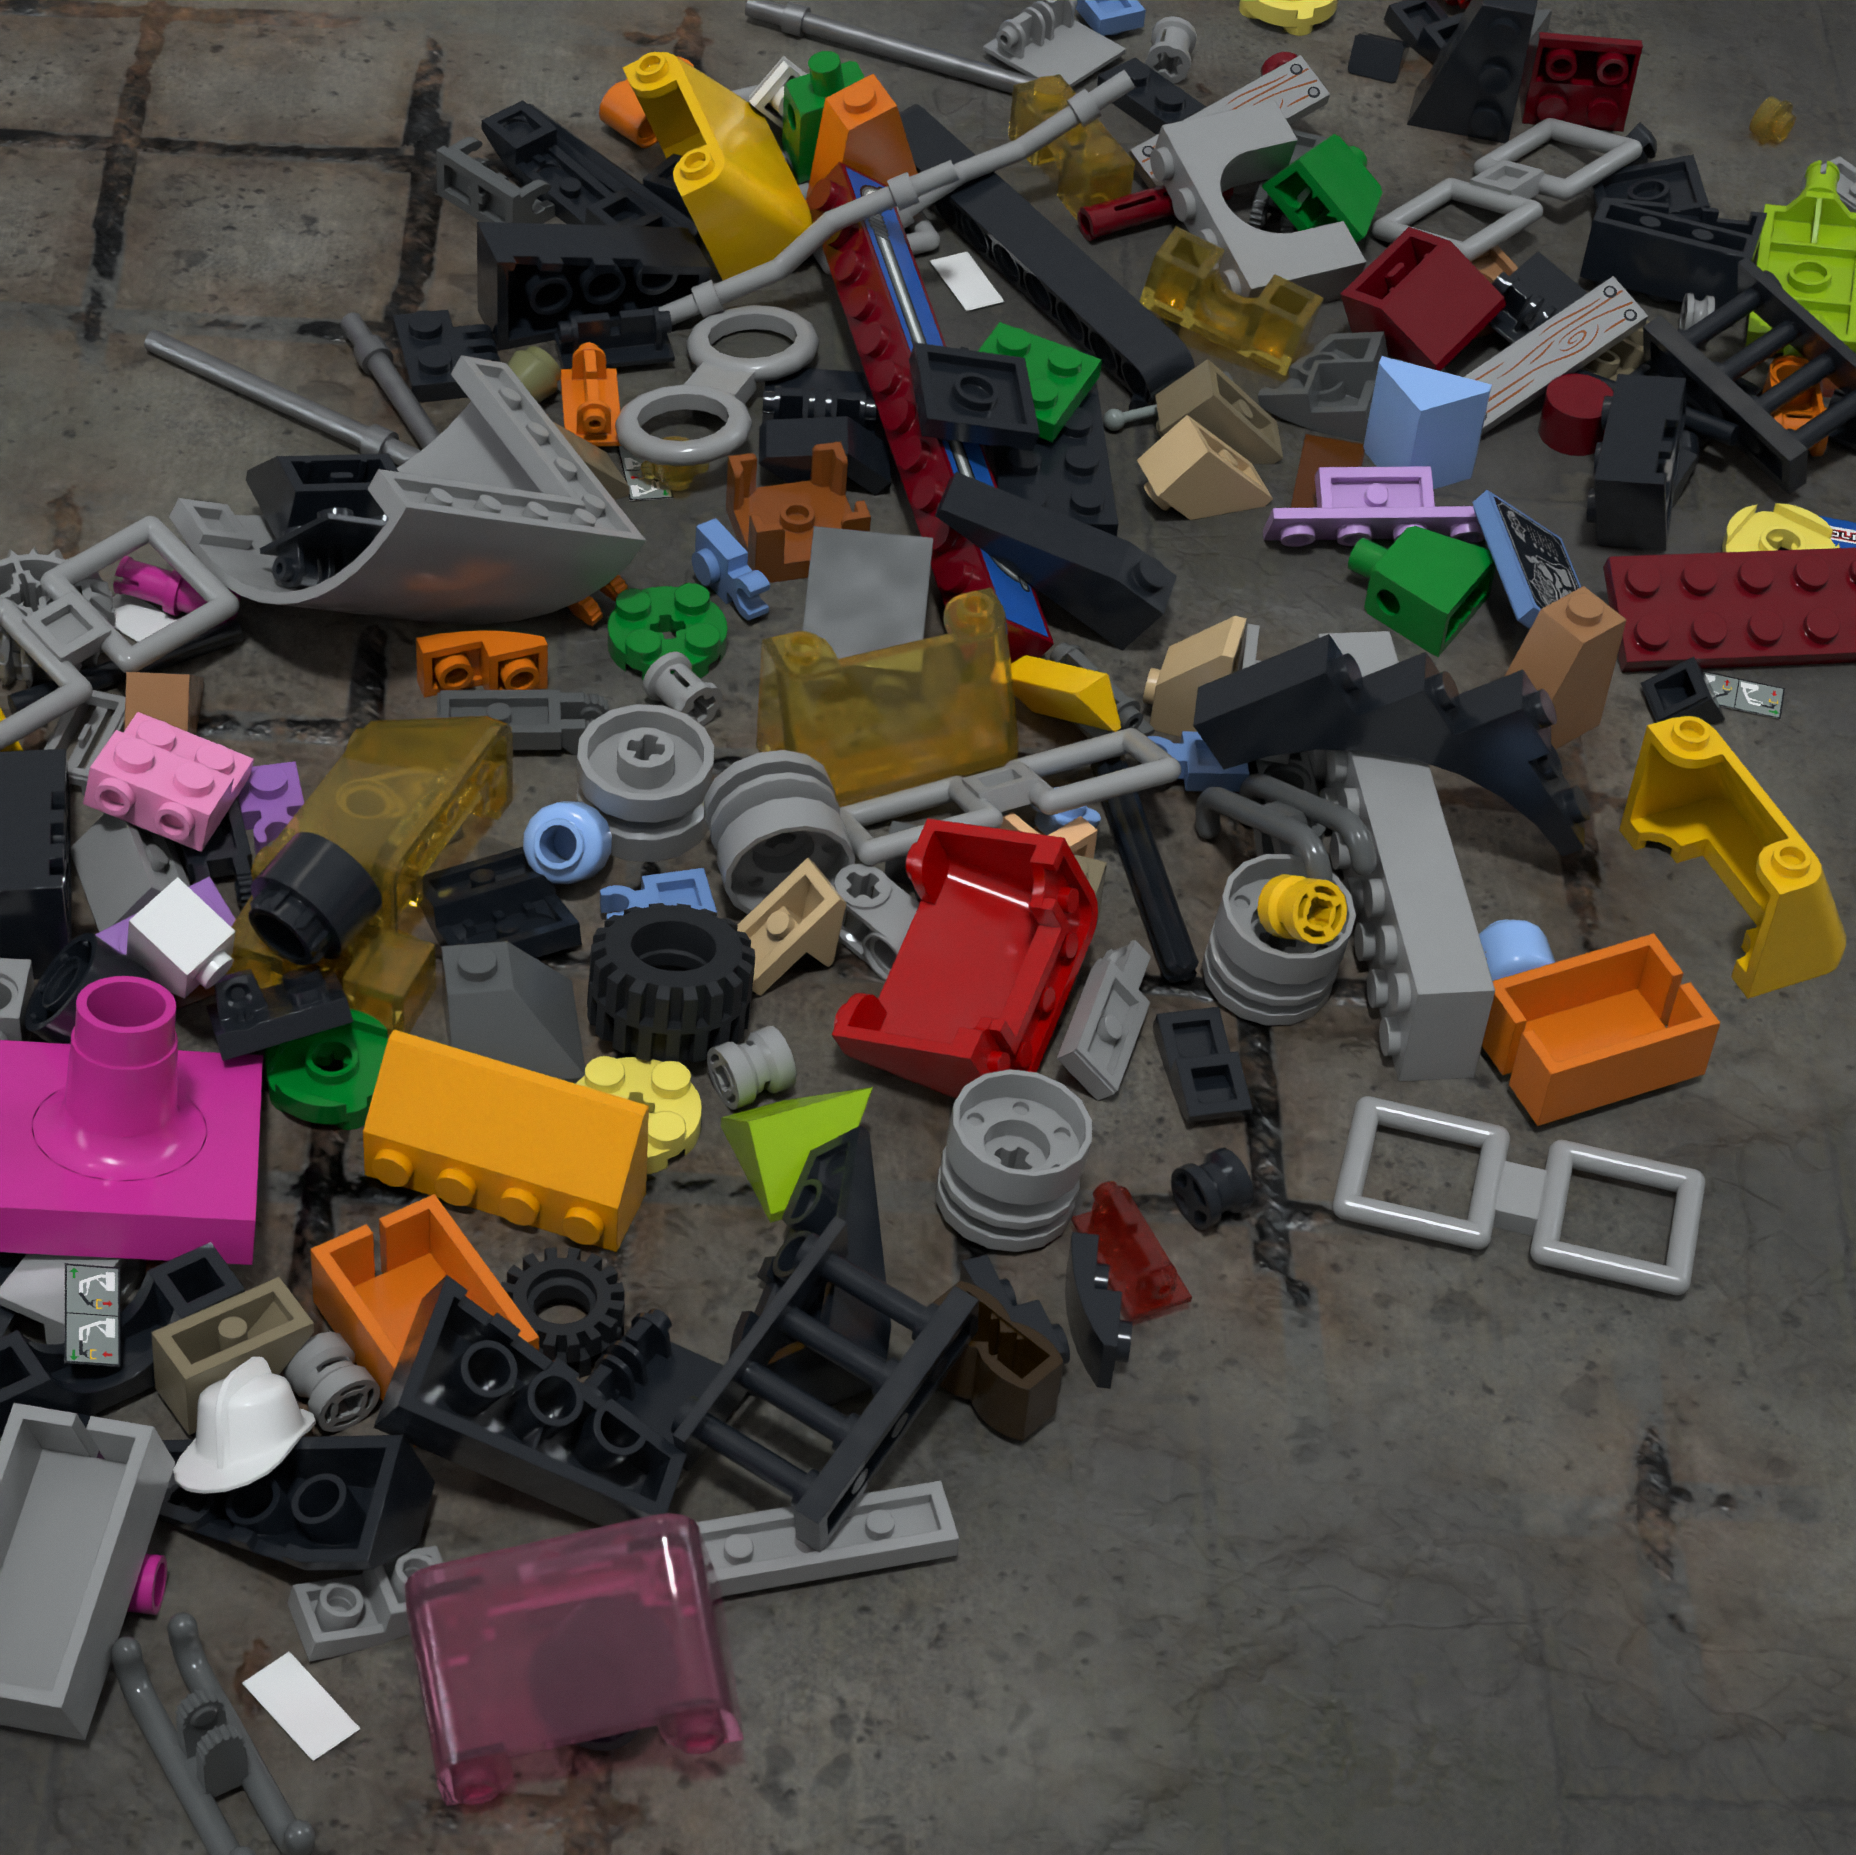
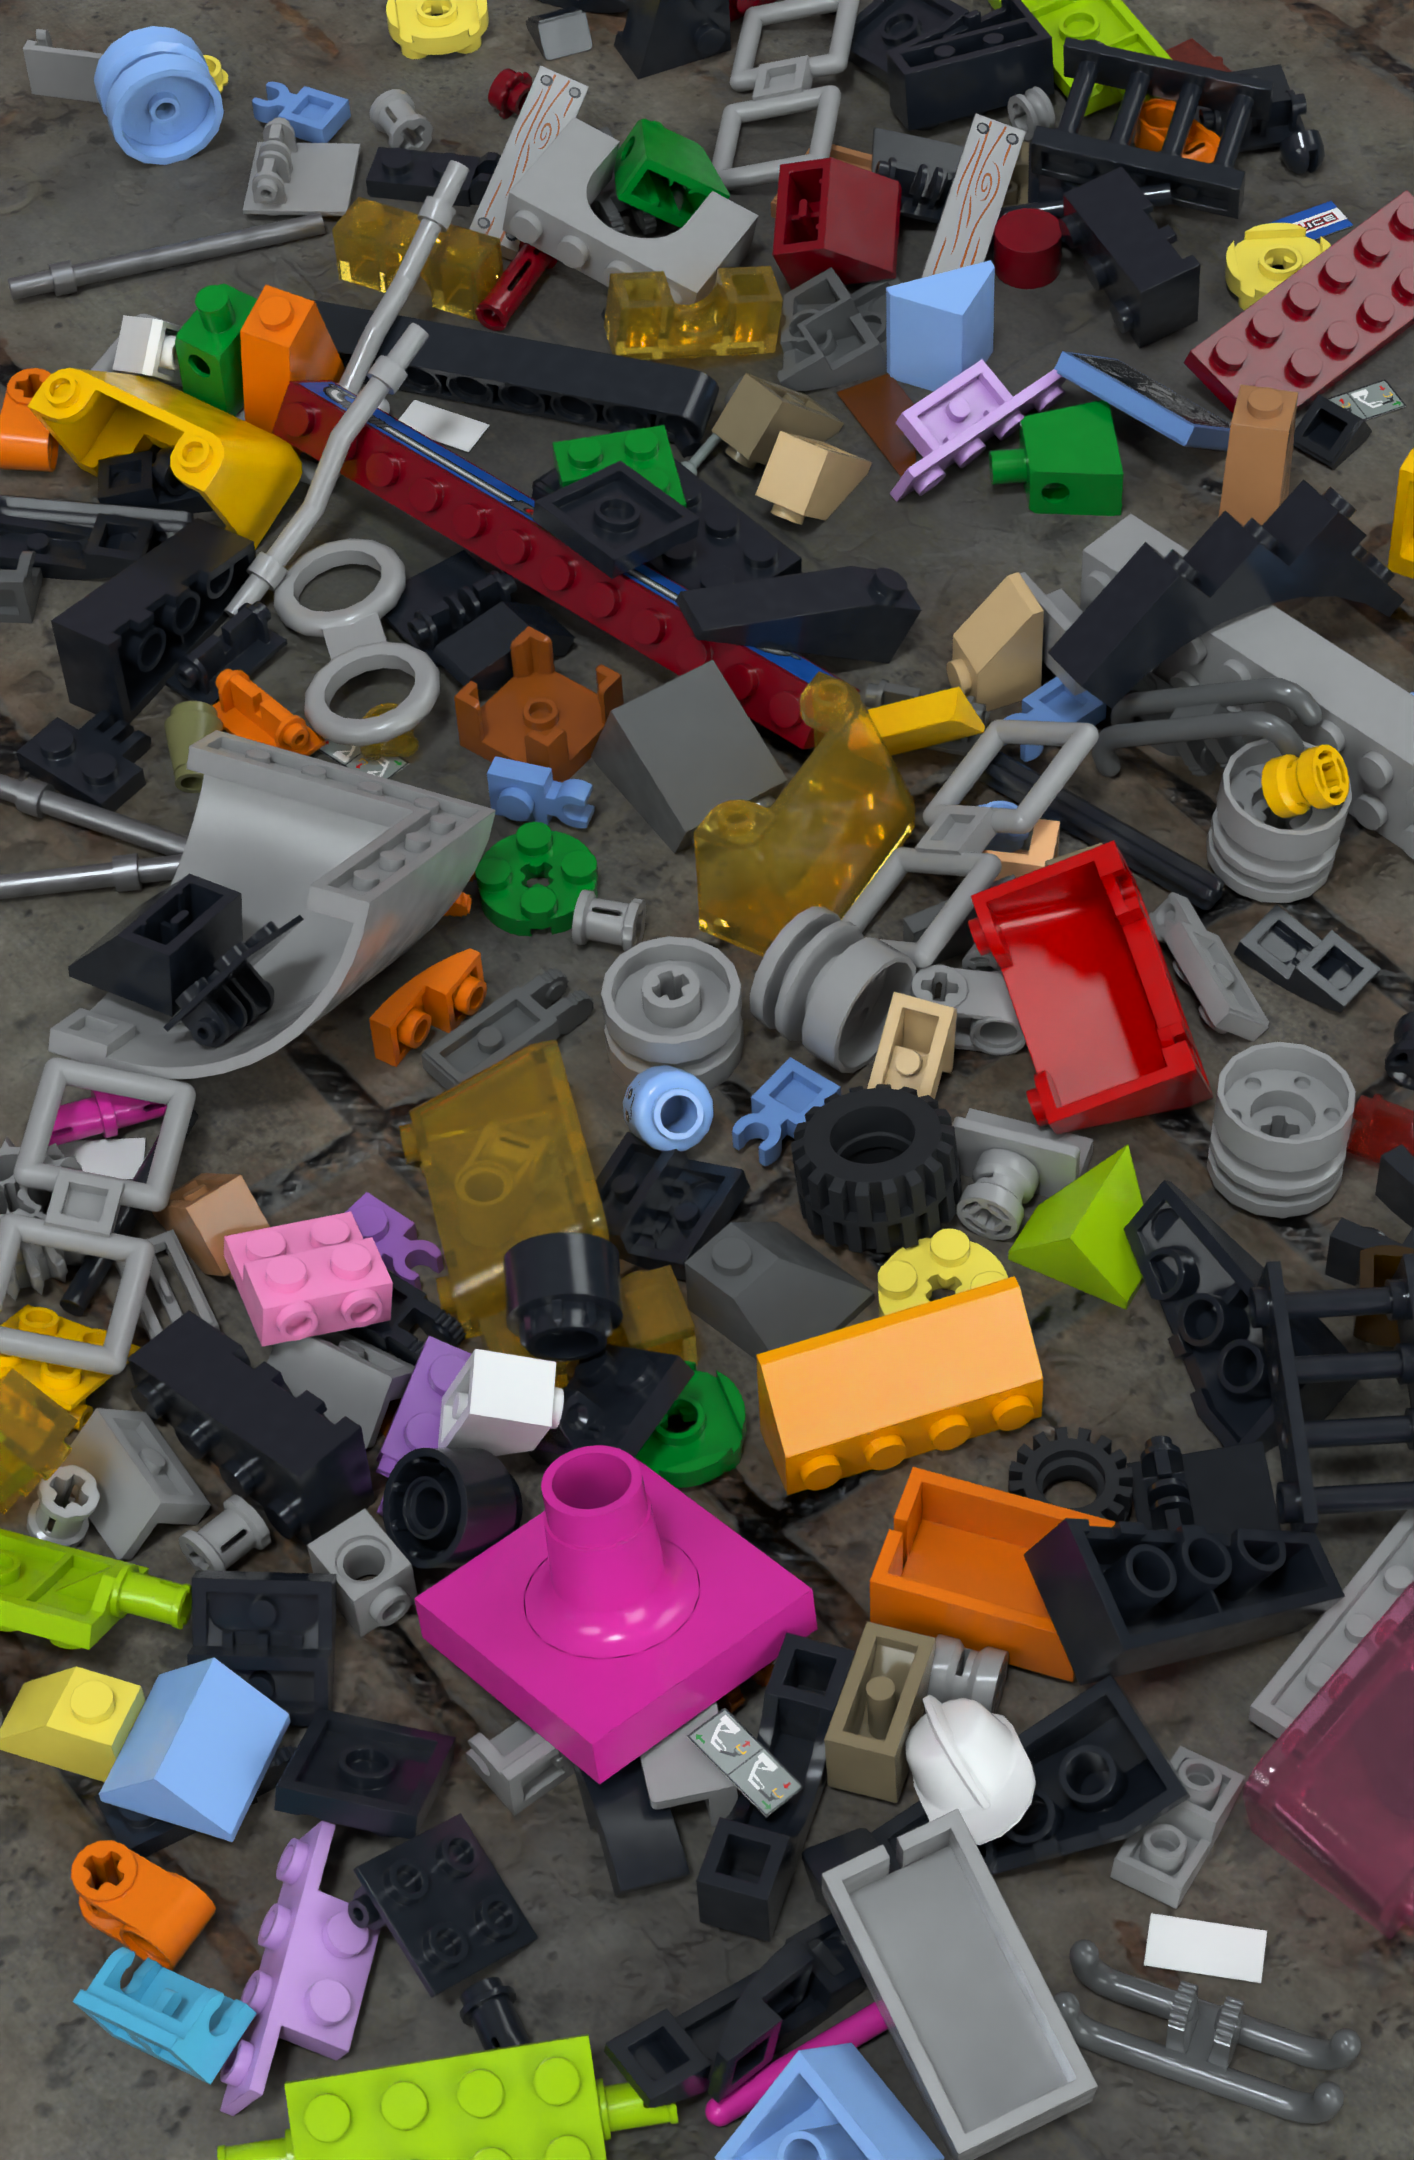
camera: 30 degrees left, 5 degrees up
none -> light grey panel [952,1108,1093,1197]

